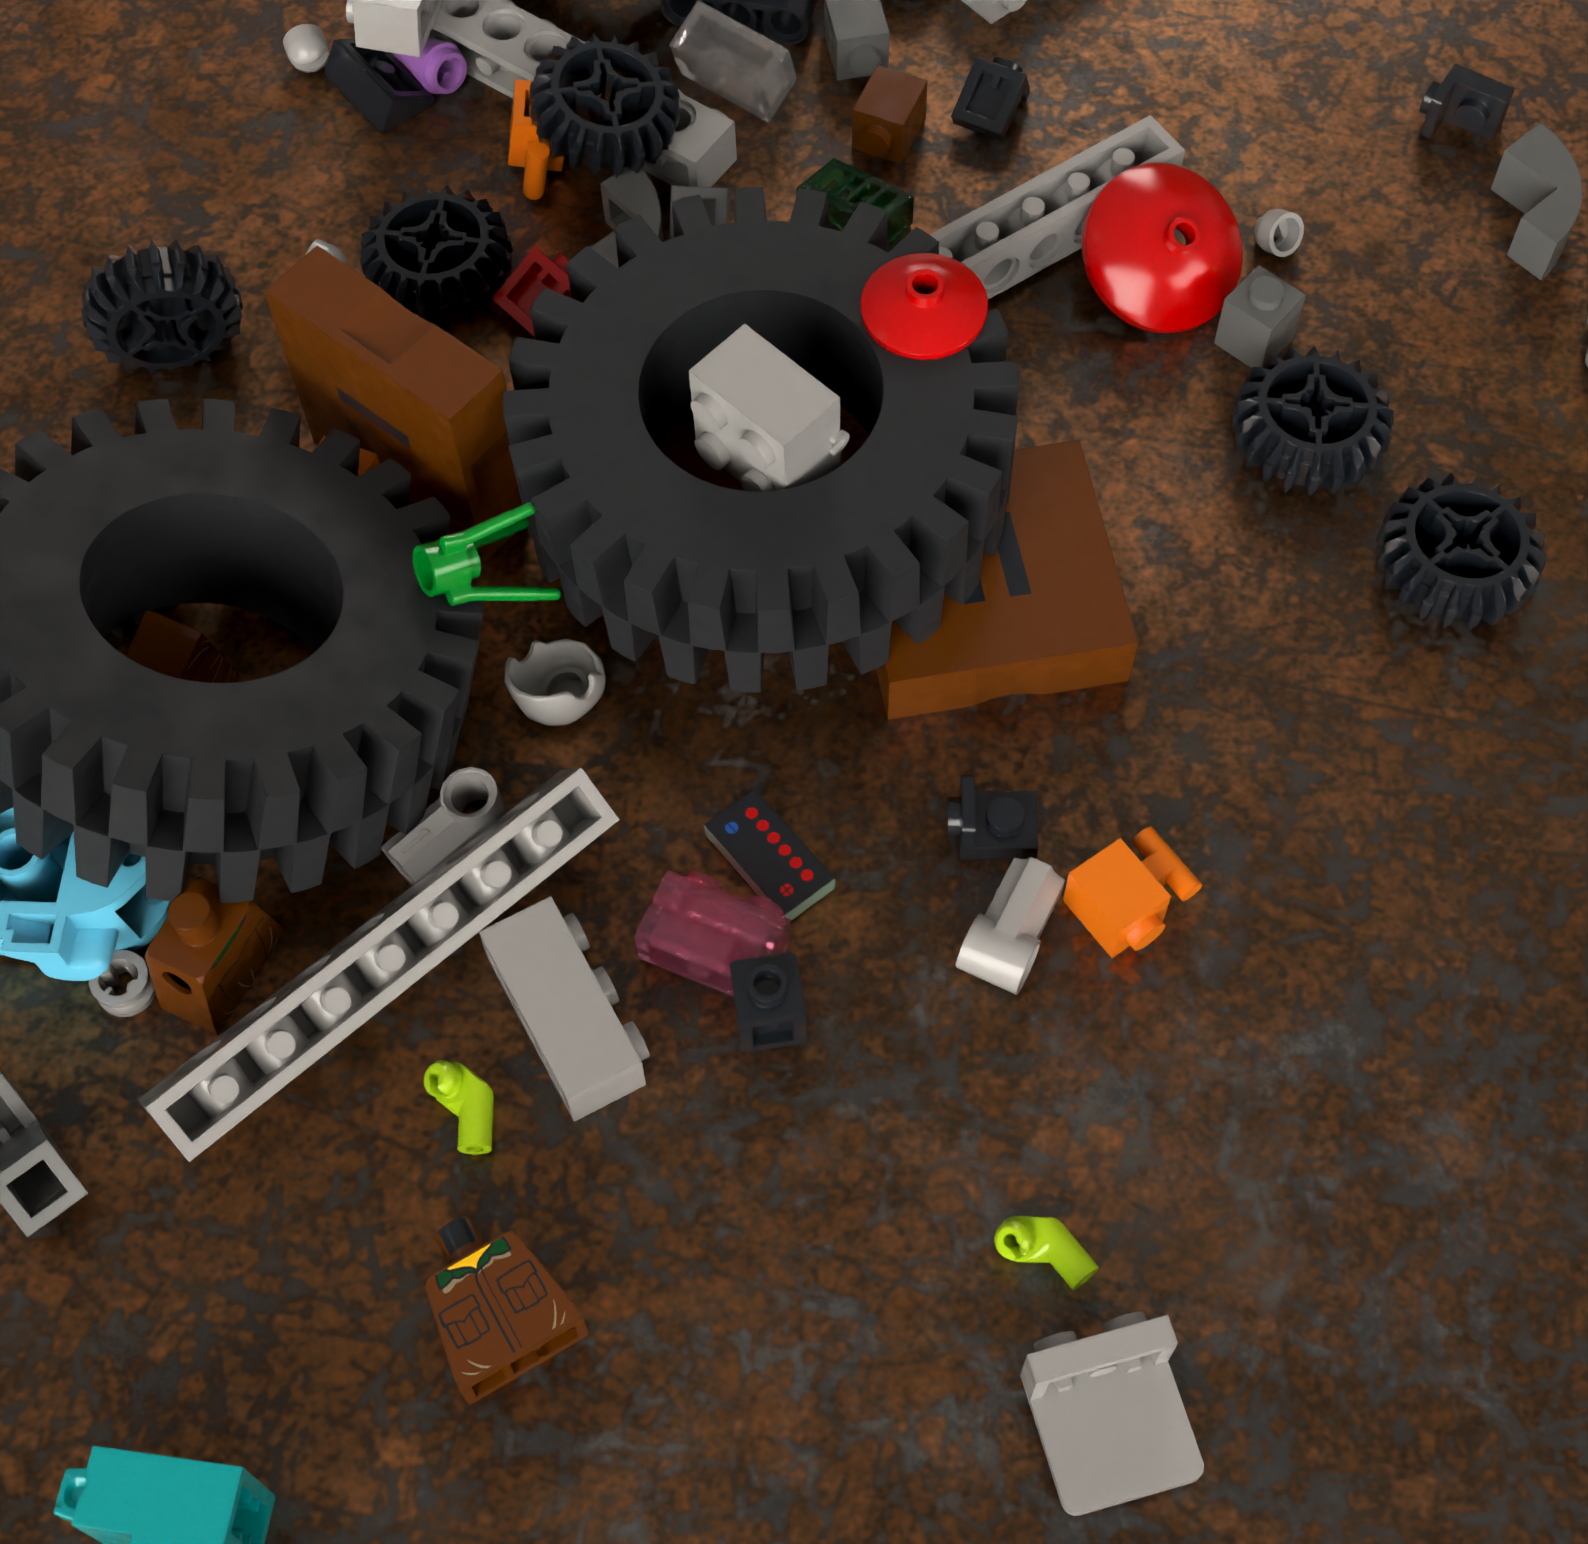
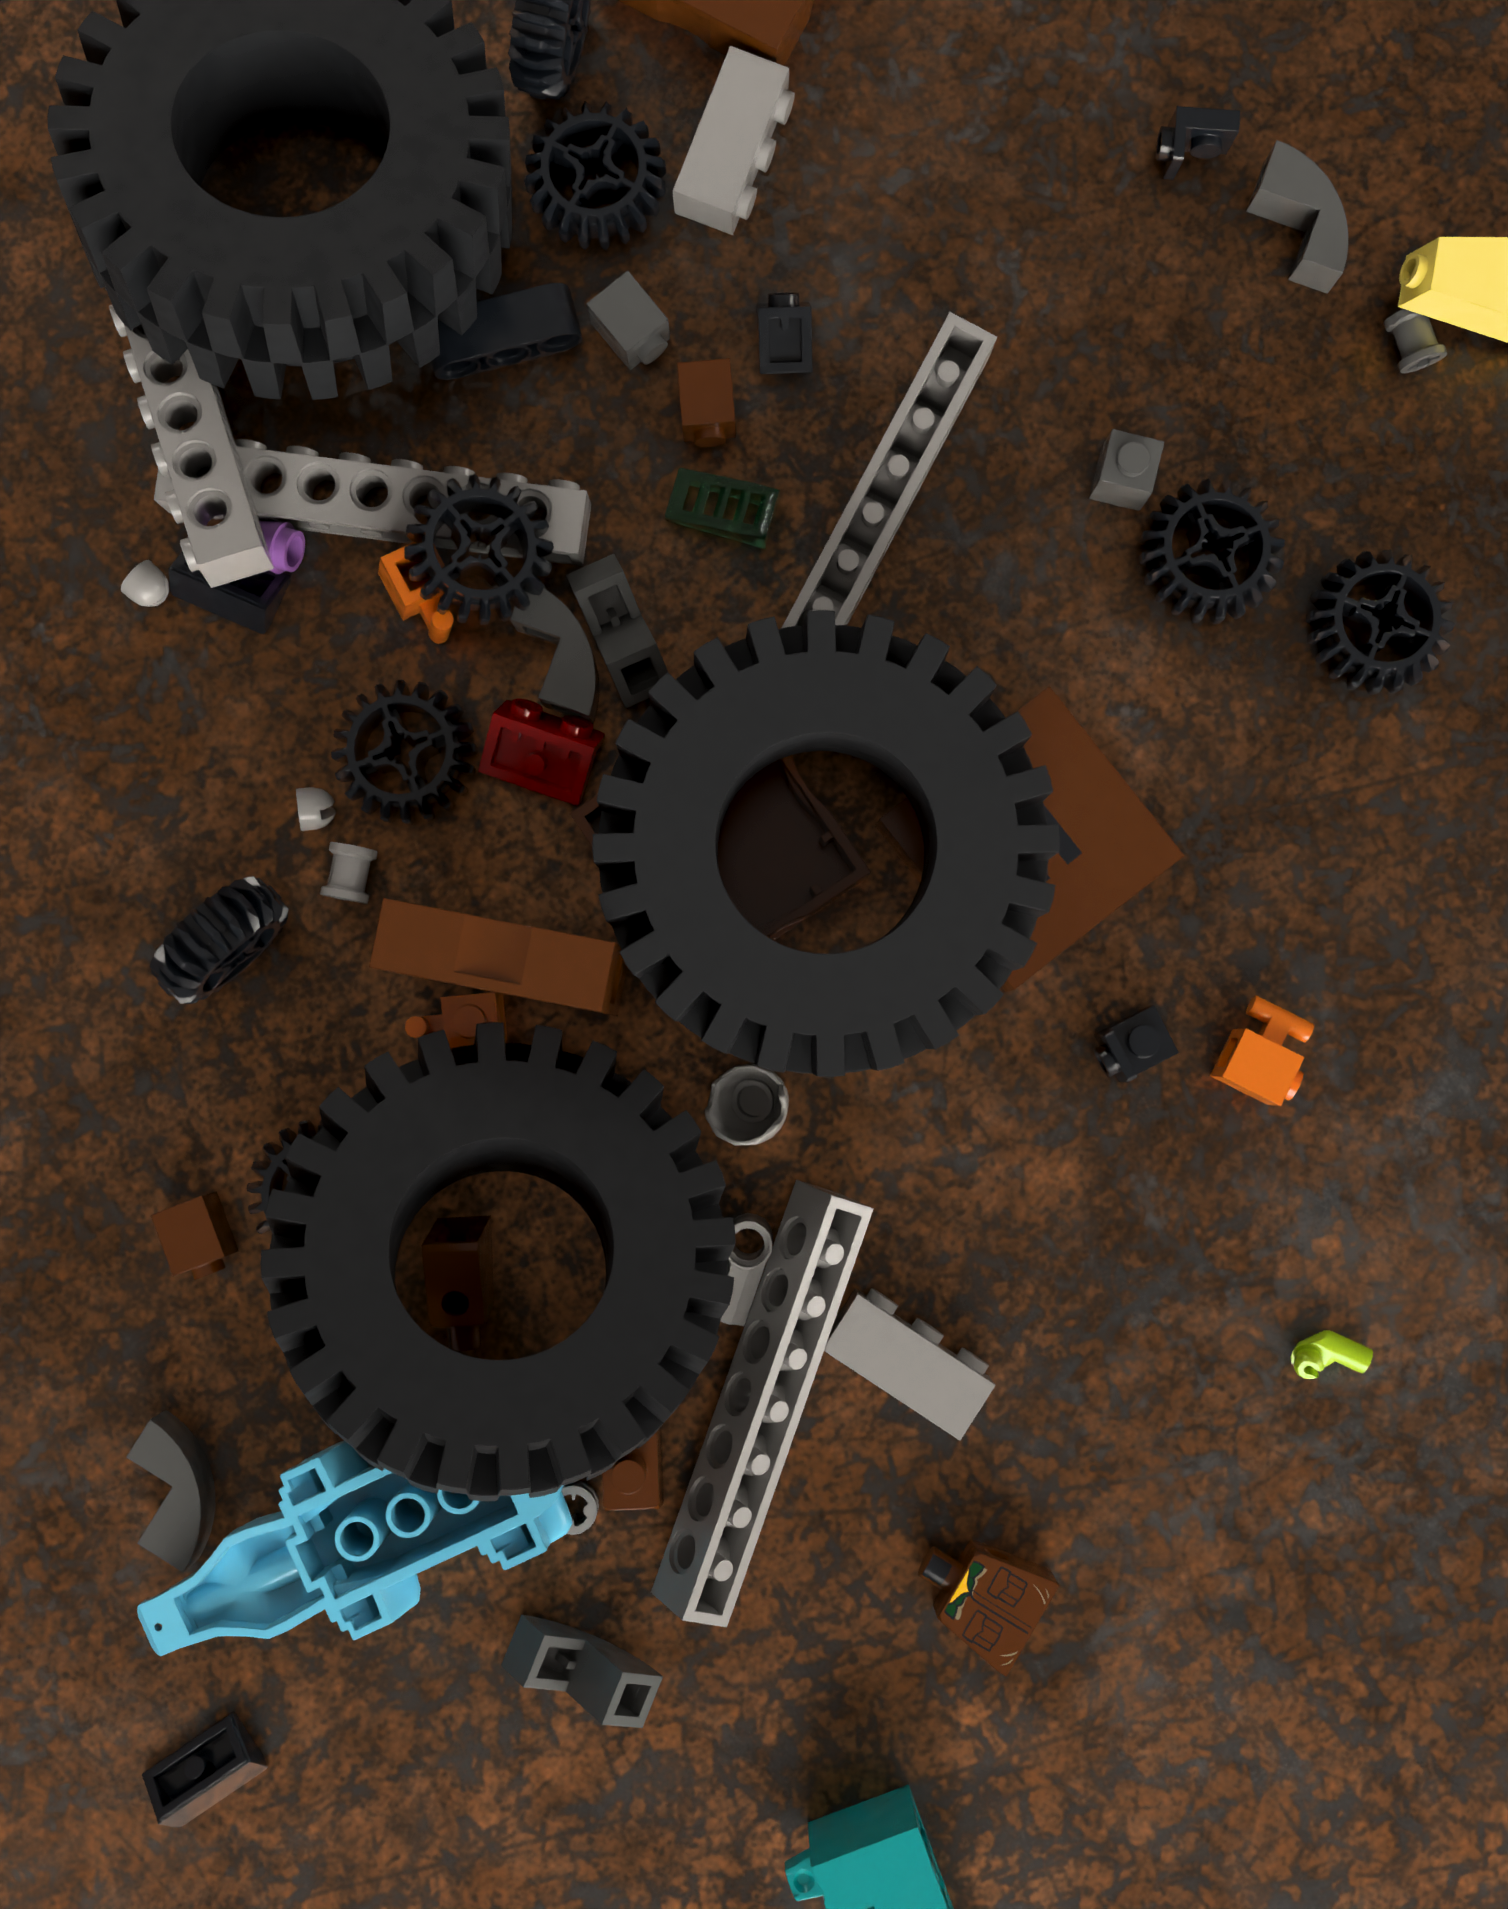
camera: 30 degrees left, 25 degrees up
green plant [412,502,561,606] -> none
lime arm [423,1060,494,1155] -> none
clear pink brick [635,871,791,997] -> none
clear brick [669,0,797,123] -> none
light grey brick [689,324,850,491] -> none
black tile [704,789,835,926] -> none
black bracket [730,952,807,1053] -> none
red dish [860,253,988,360] -> none
light grey piece [956,857,1065,995] -> none
light grey bracket [1020,1312,1204,1516] -> none
red dish [1082,163,1243,334] -> none
light grey hinge [1254,209,1304,257] -> none

